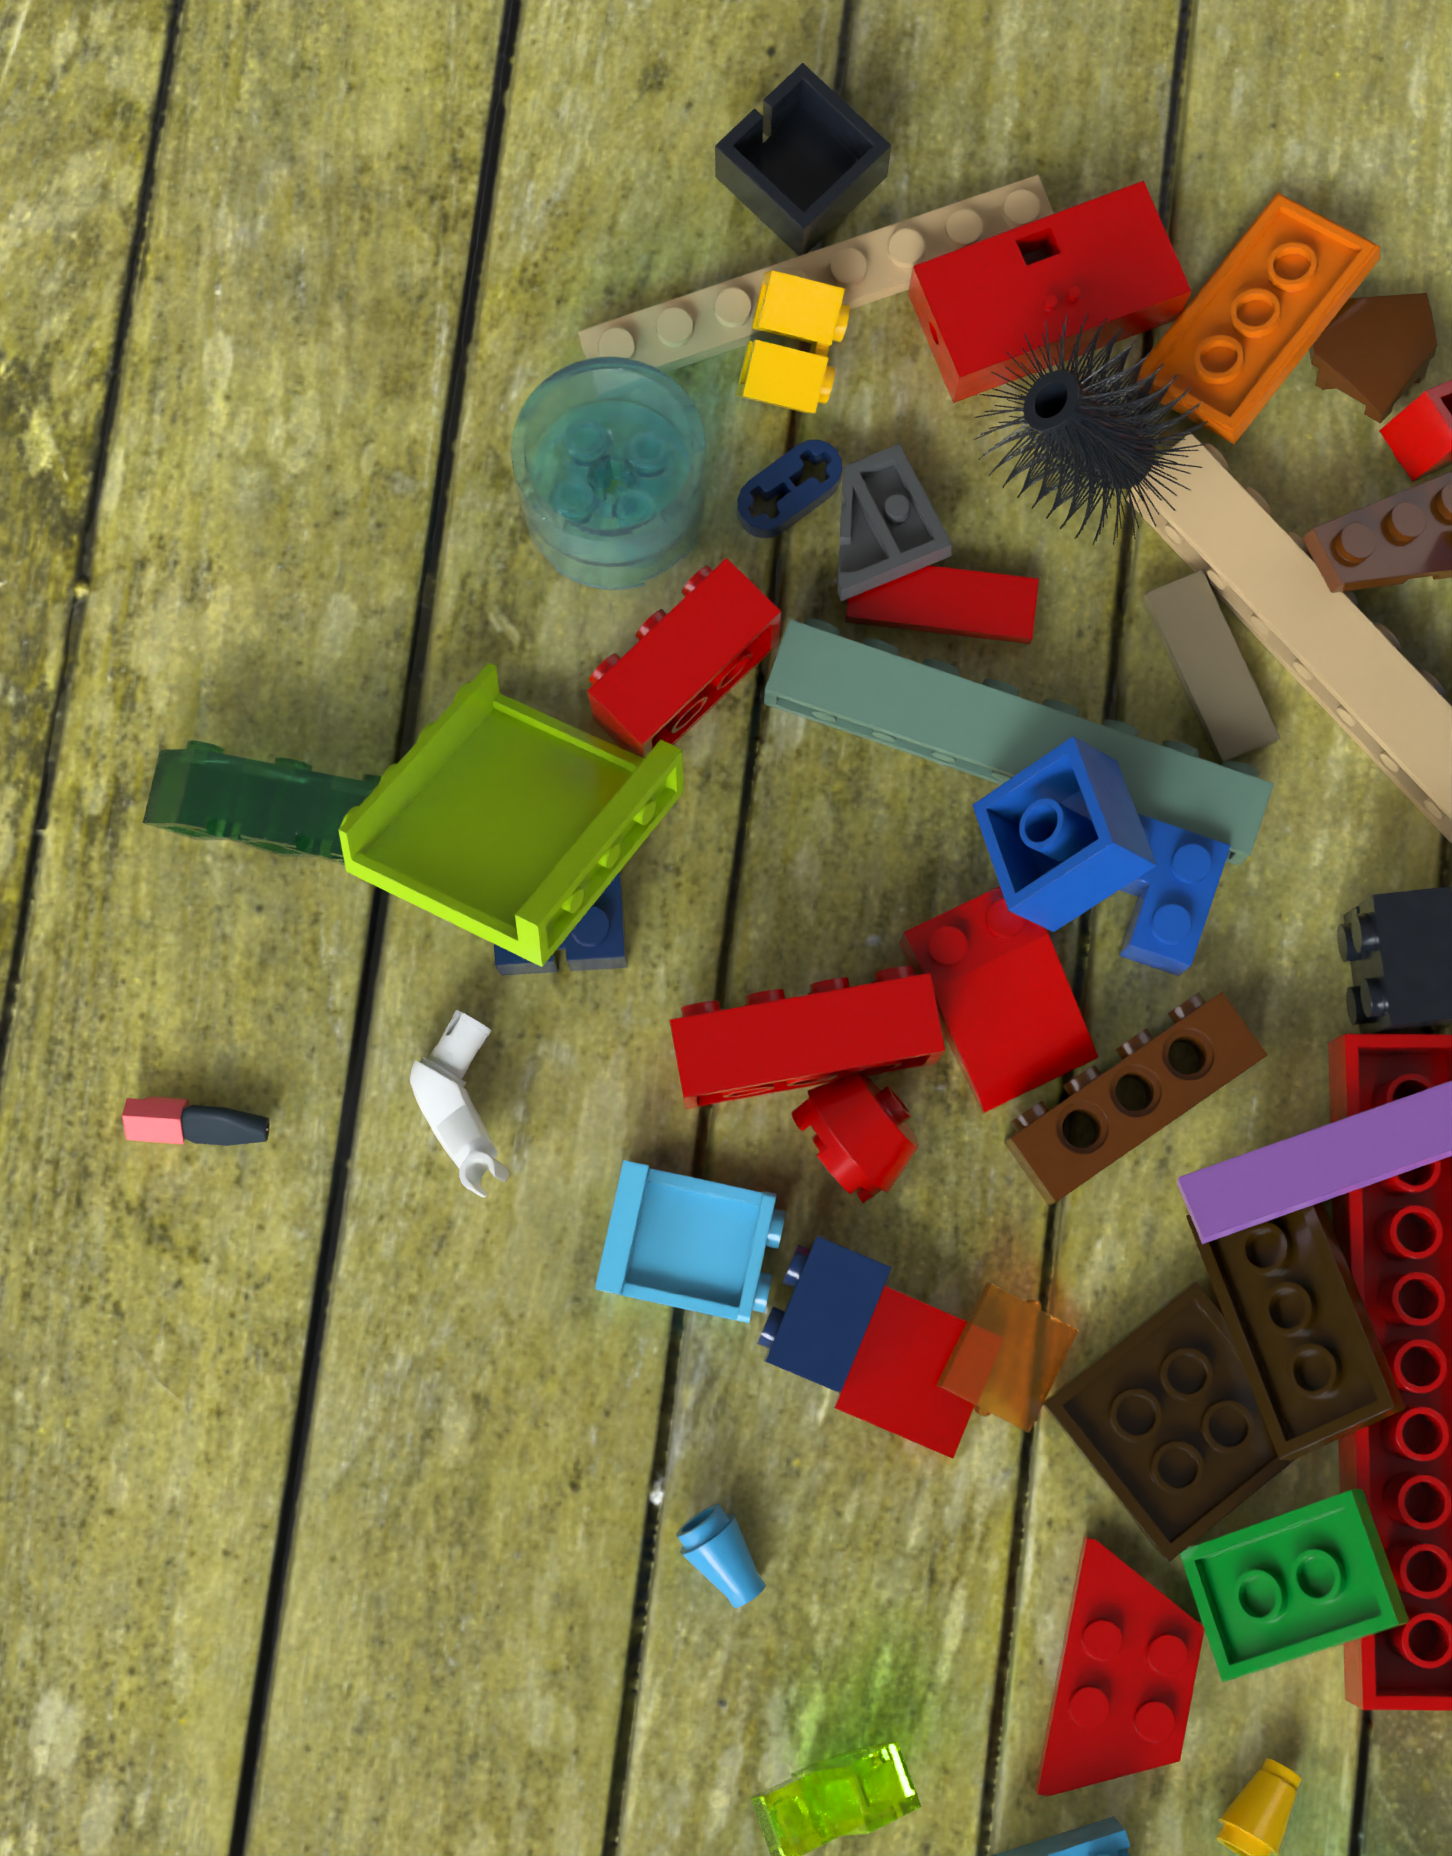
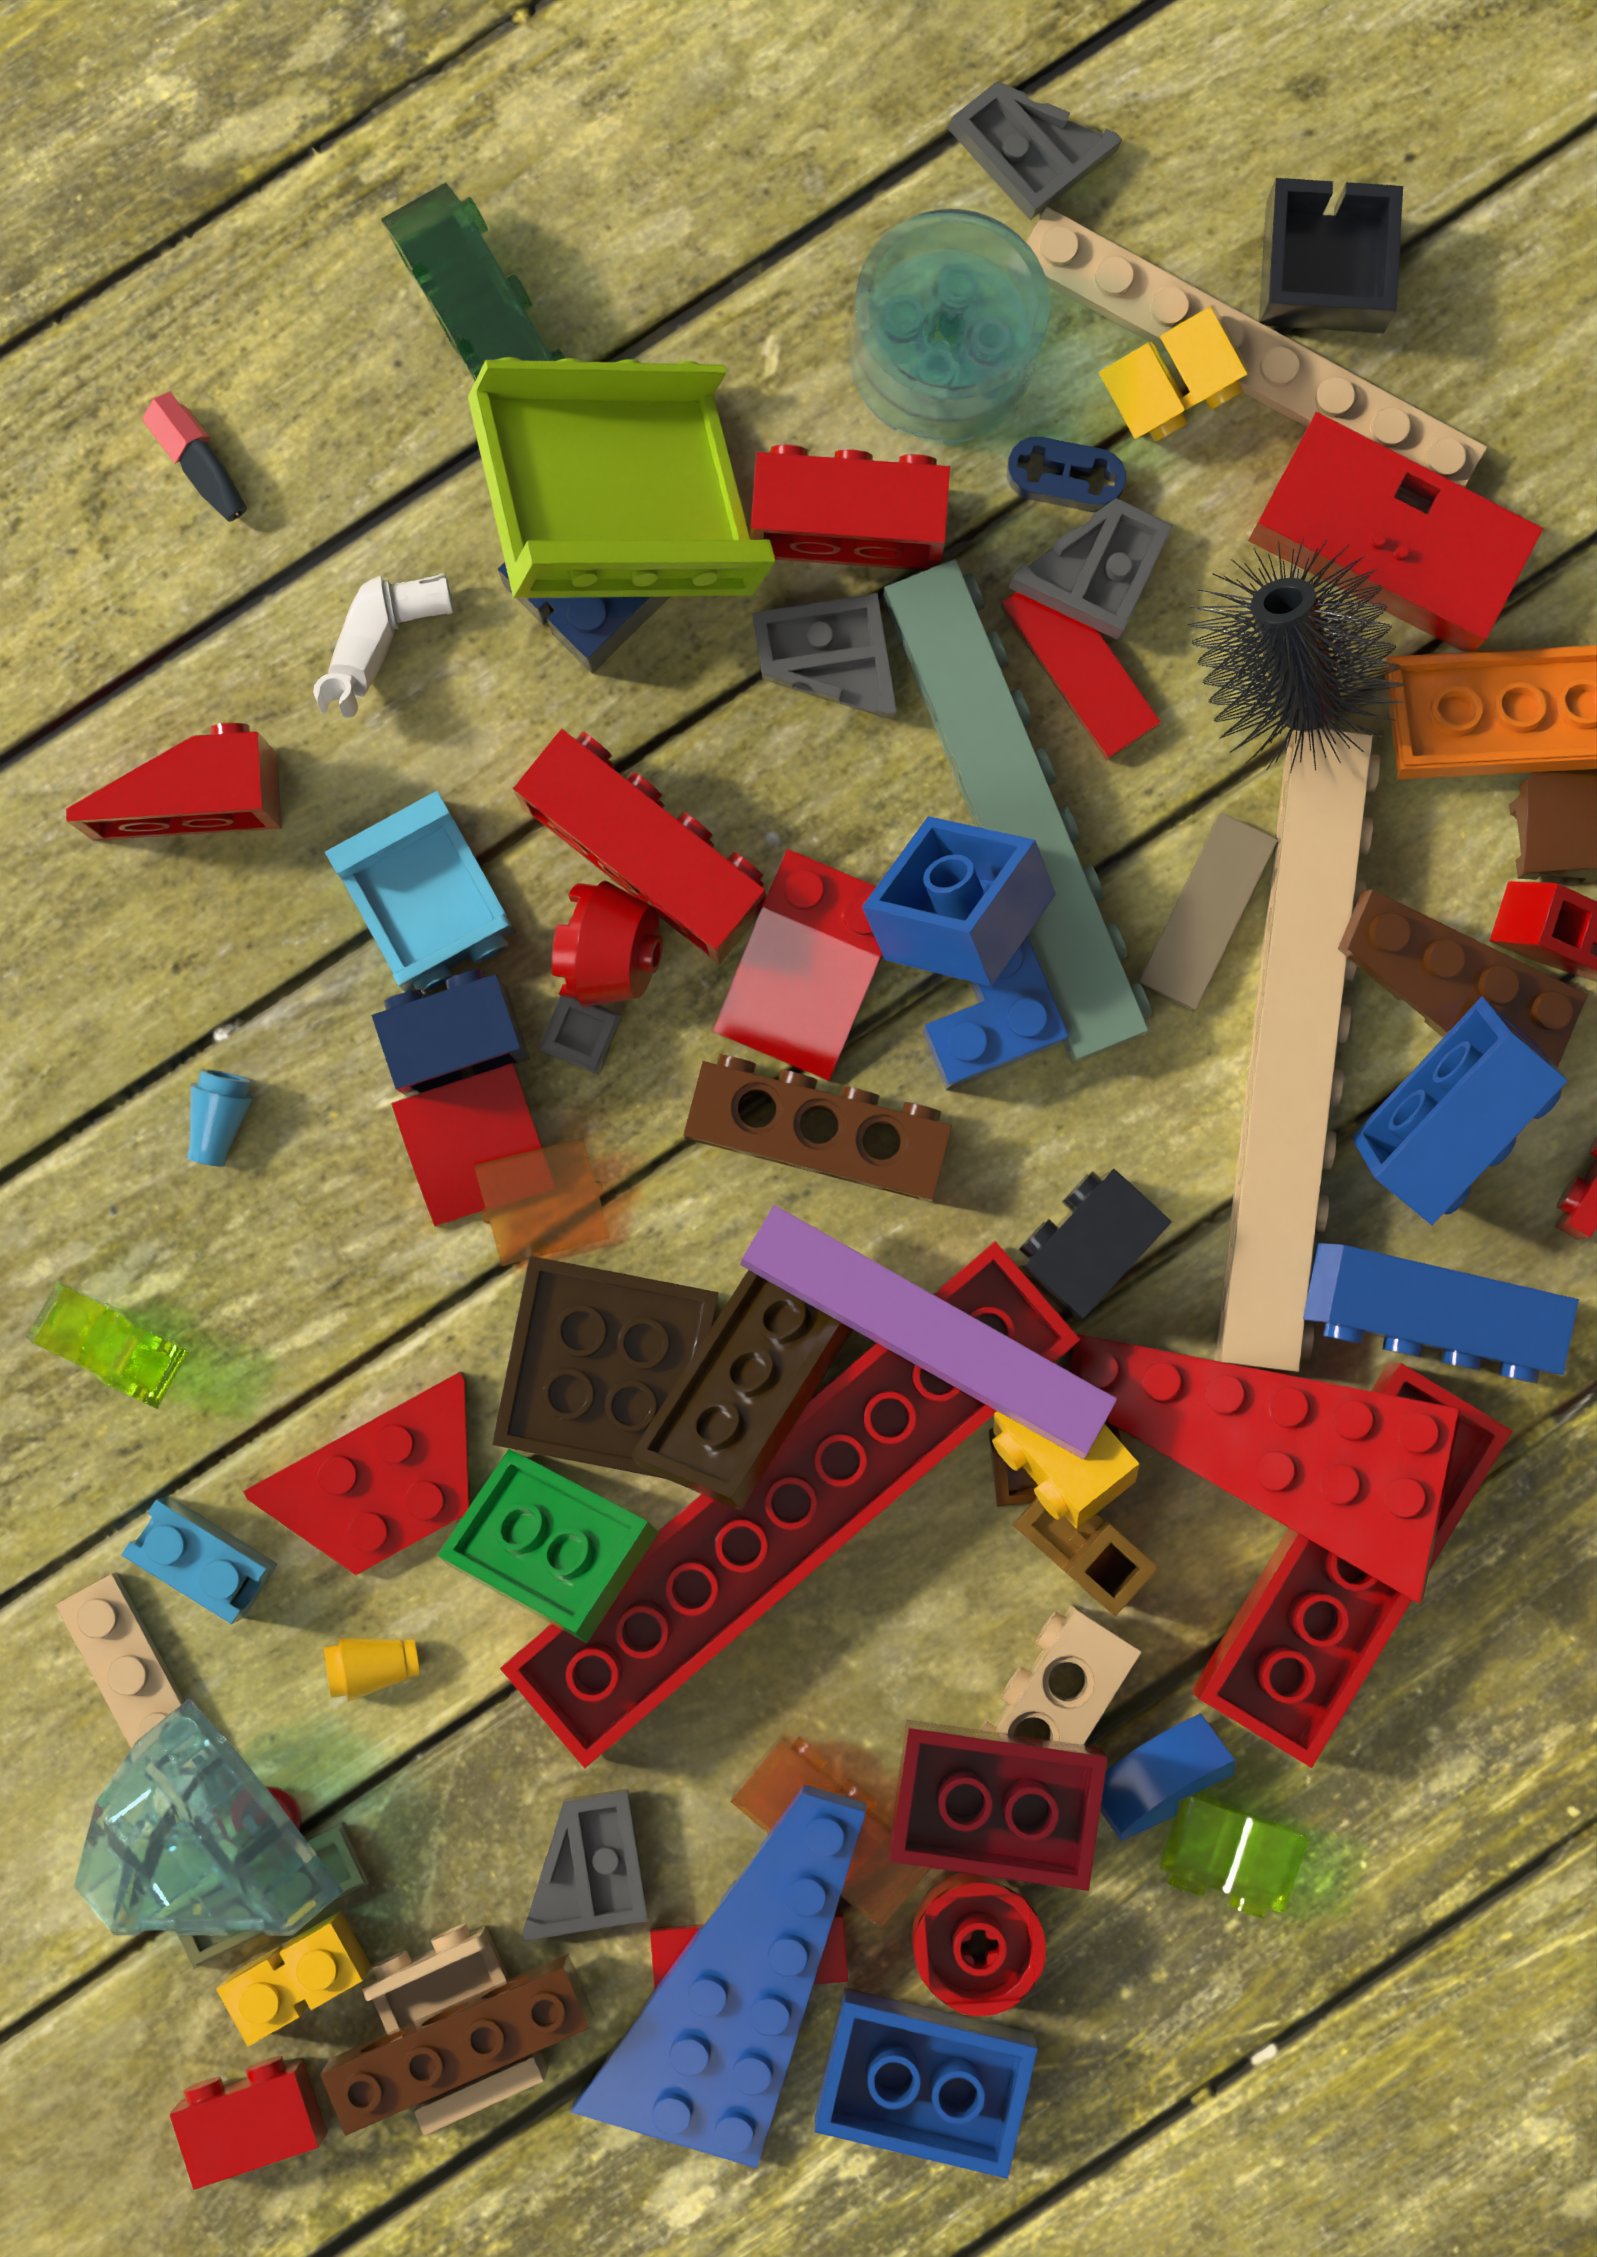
camera: 50 degrees right, 5 degrees up
none -> red slope [66,723,282,841]
none -> dark grey tile [539,996,622,1075]
none -> dark grey wing [752,593,897,718]
none -> dark grey wing [948,81,1122,221]

